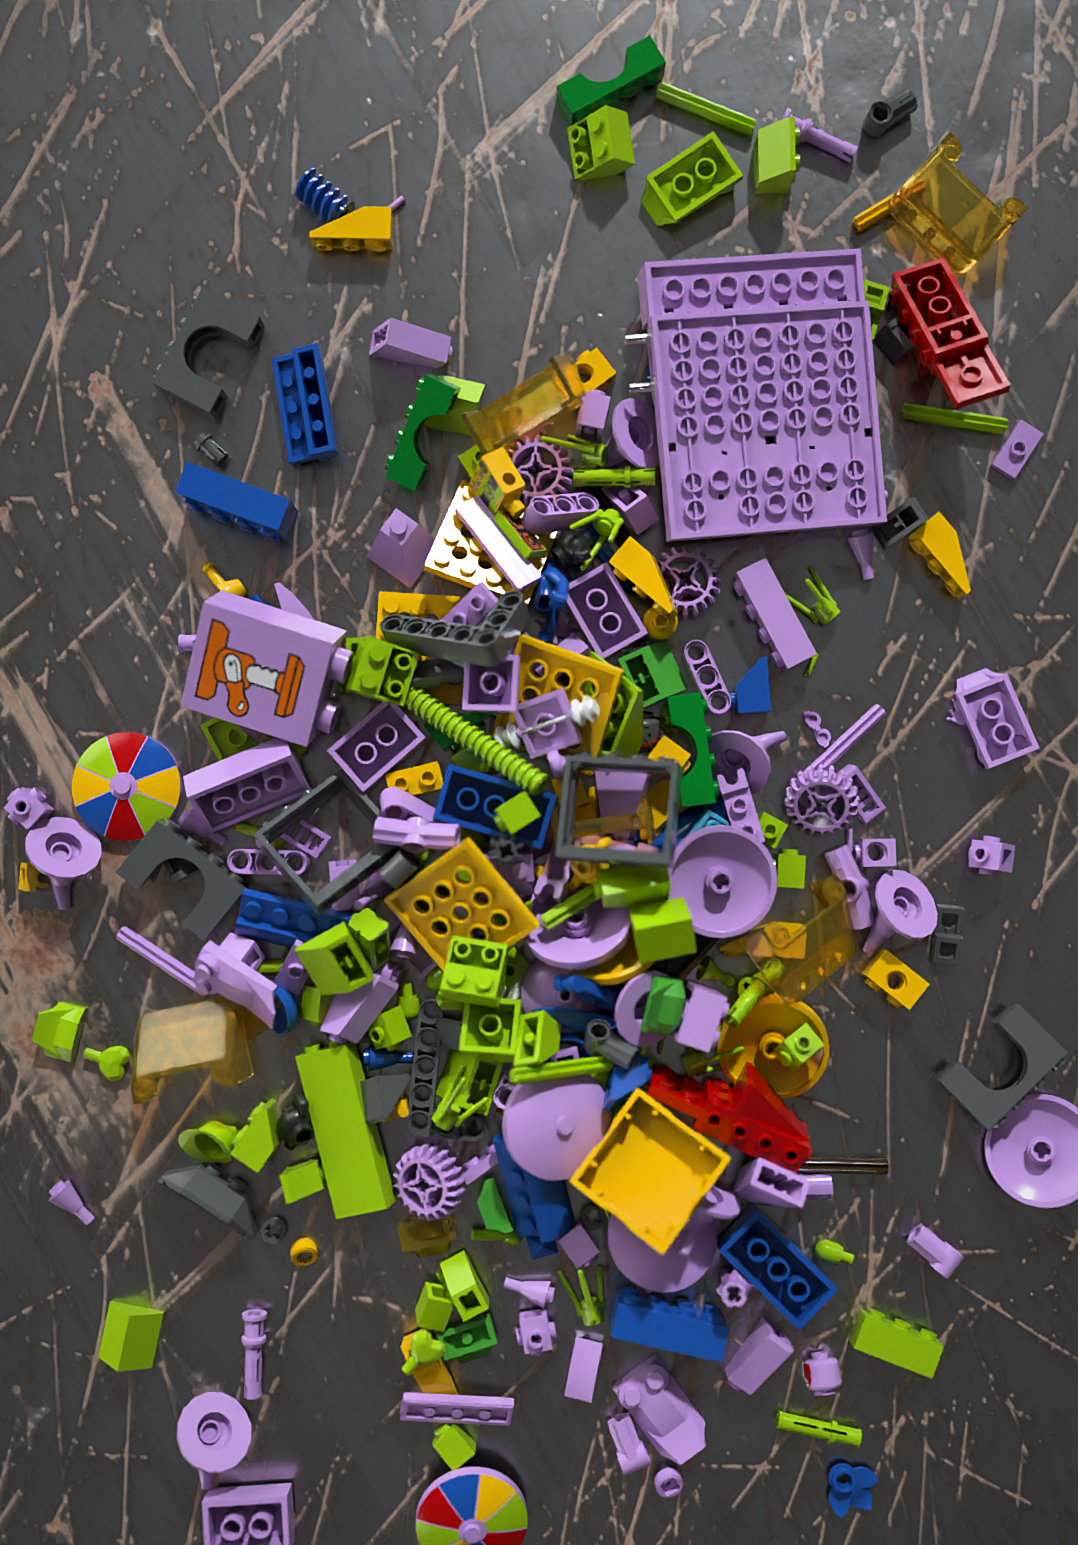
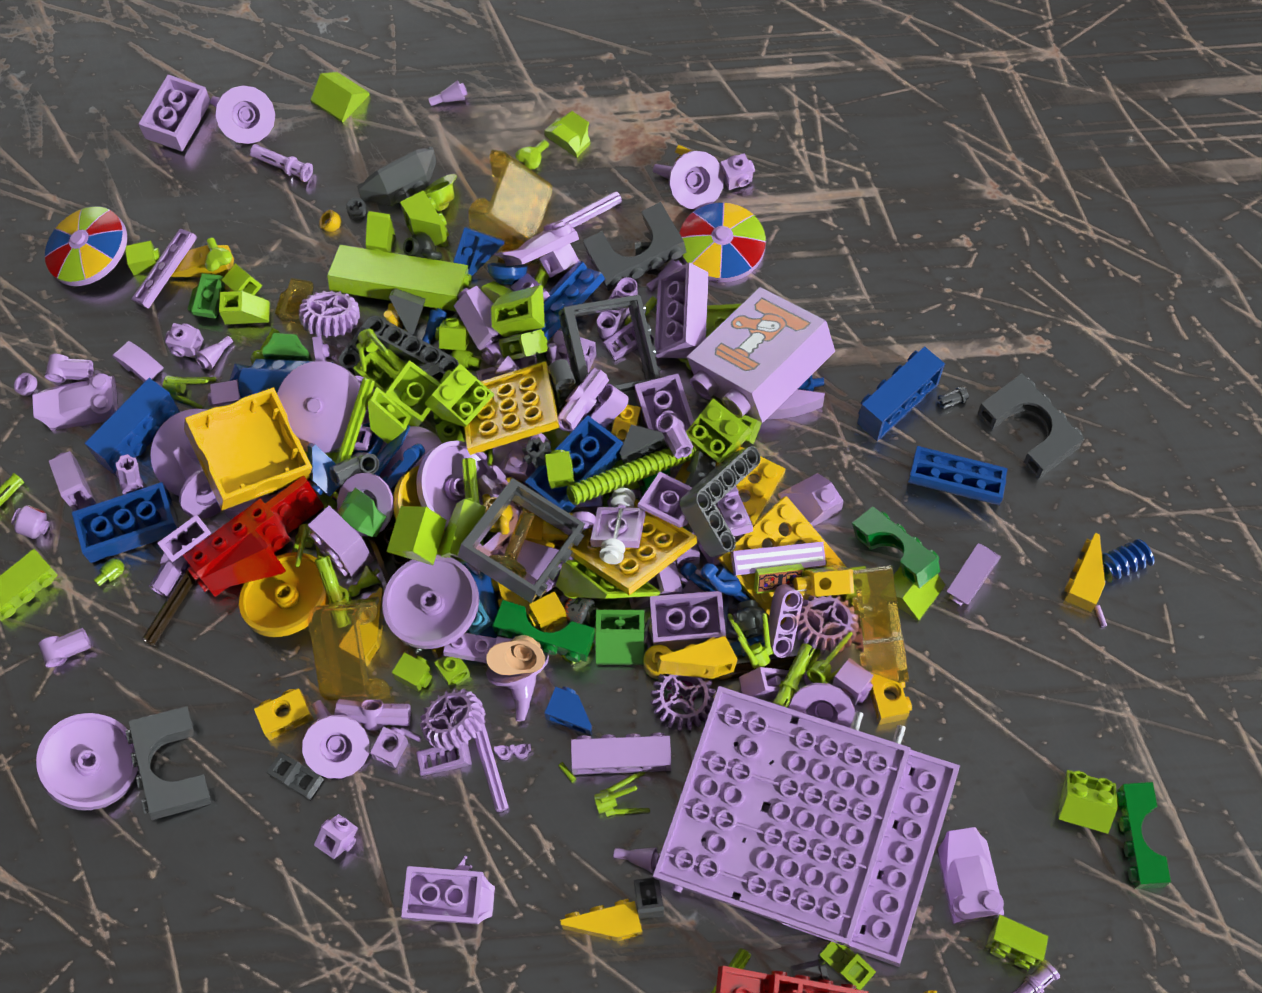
camera: 120 degrees right, 20 degrees down
yellow bar [202,562,247,597] -> none
lime slope [641,131,743,226] -> none
lime axle [655,82,756,135] -> none
lavender beam [682,640,731,716] -> none
lime brick [774,1023,825,1072] -> none
none -> blue wing [453,227,505,276]
none -> light nougat piece [486,635,545,675]
none -> dark grey slope [620,424,667,464]
none -> lavender piece [656,412,693,459]
none -> lavender slope [937,827,1004,925]

